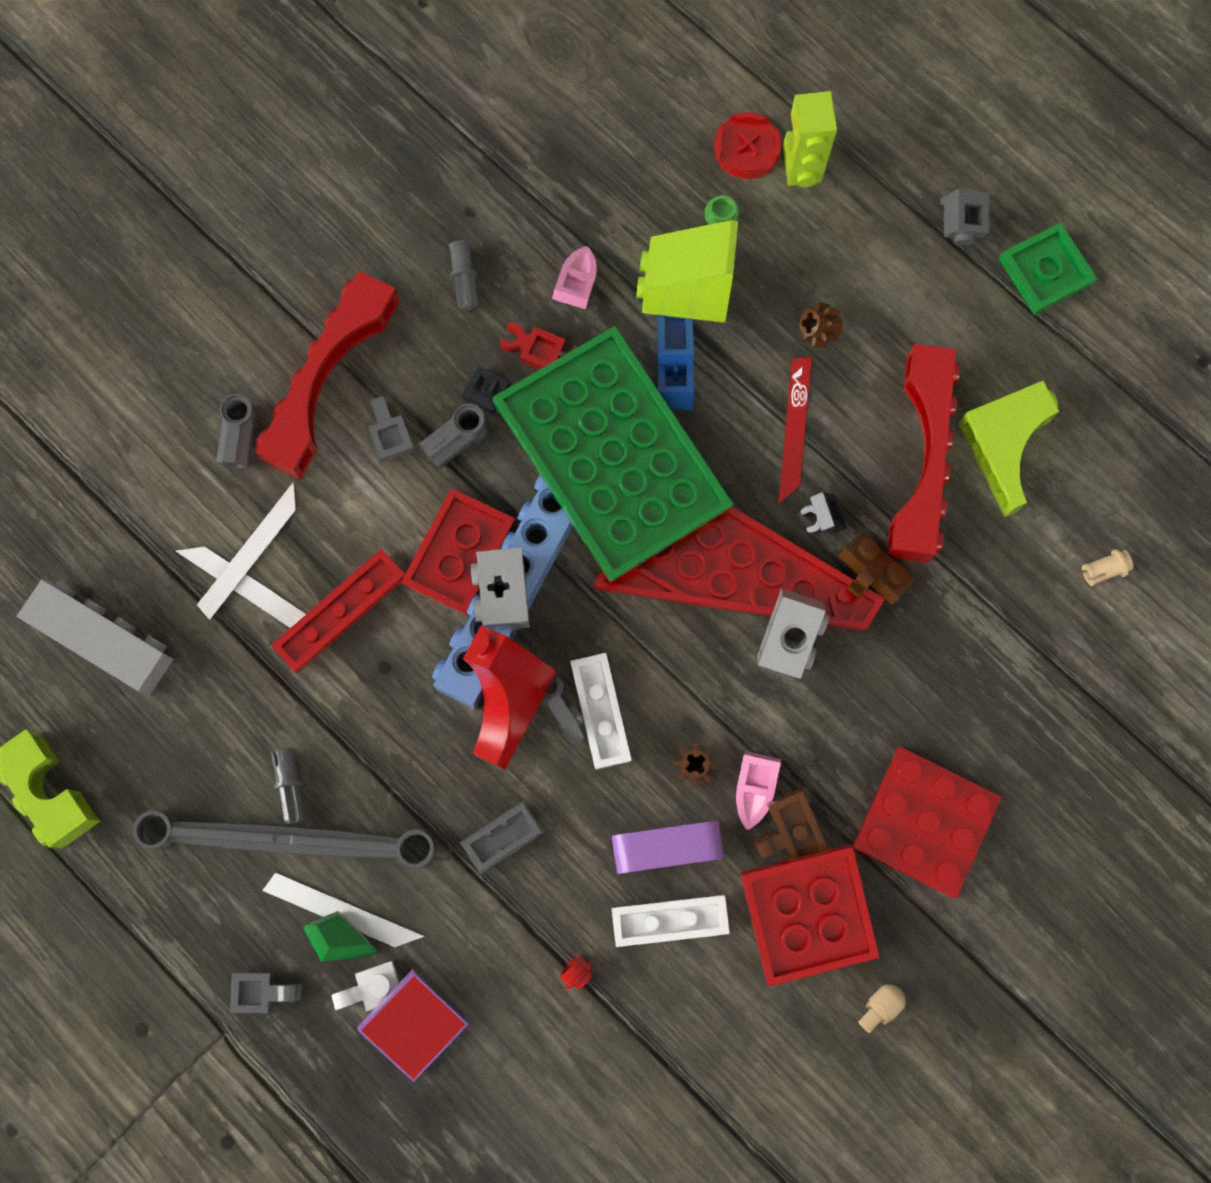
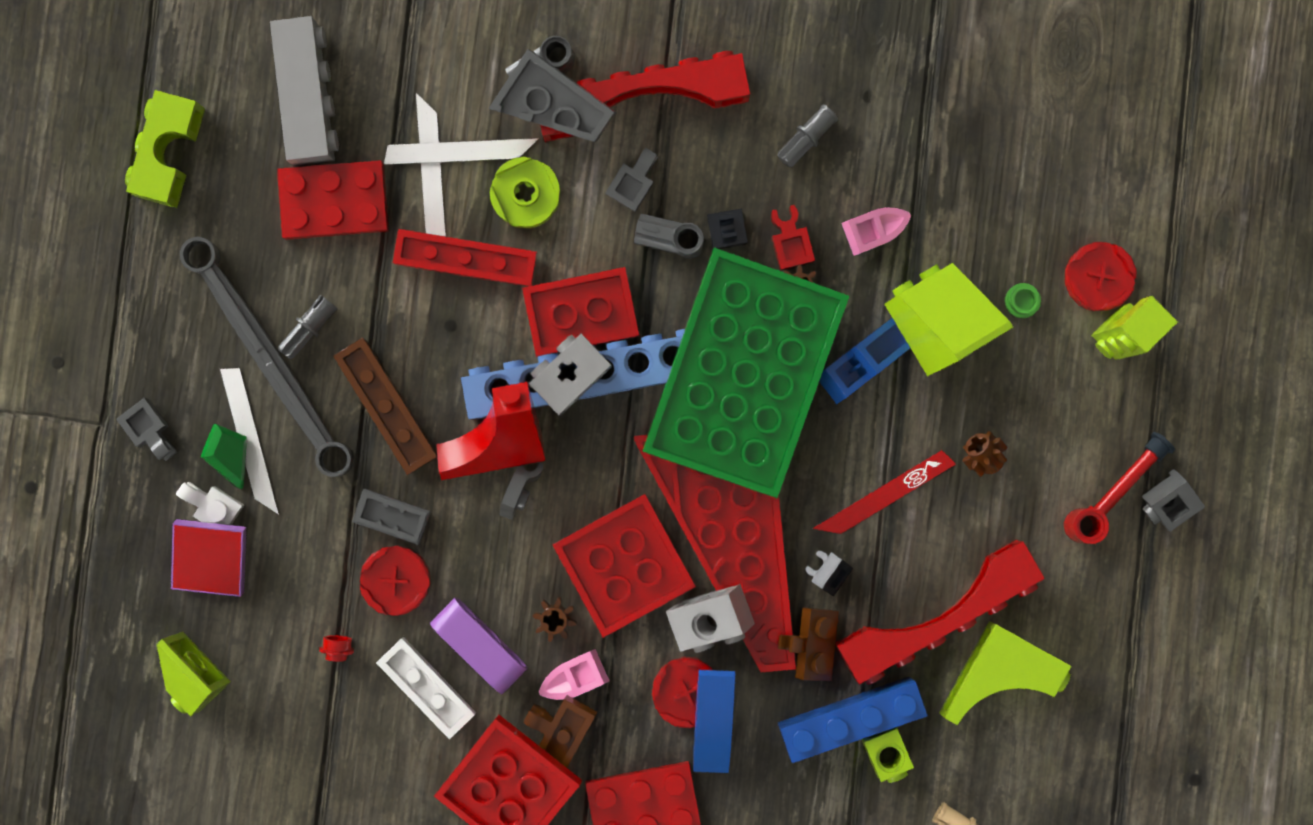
camera: 55 degrees right, 10 degrees up
white plate [570,653,632,770] -> none
green plate [998,223,1097,315] -> none
none -> lime slope [157,632,231,716]
none -> red plate [277,160,389,240]
none -> reddish brown plate [333,337,437,475]
none -> red tile [360,545,431,616]
none -> dark grey wing [488,49,617,142]
none -> lime plate [490,157,561,229]
none -> red plate [552,494,696,638]
none -> red tile [652,656,713,728]
none -> blue slope [693,670,735,773]
none -> blue brick [777,677,927,763]
none -> lime brick [861,727,914,783]
none -> red piece [1064,432,1175,544]

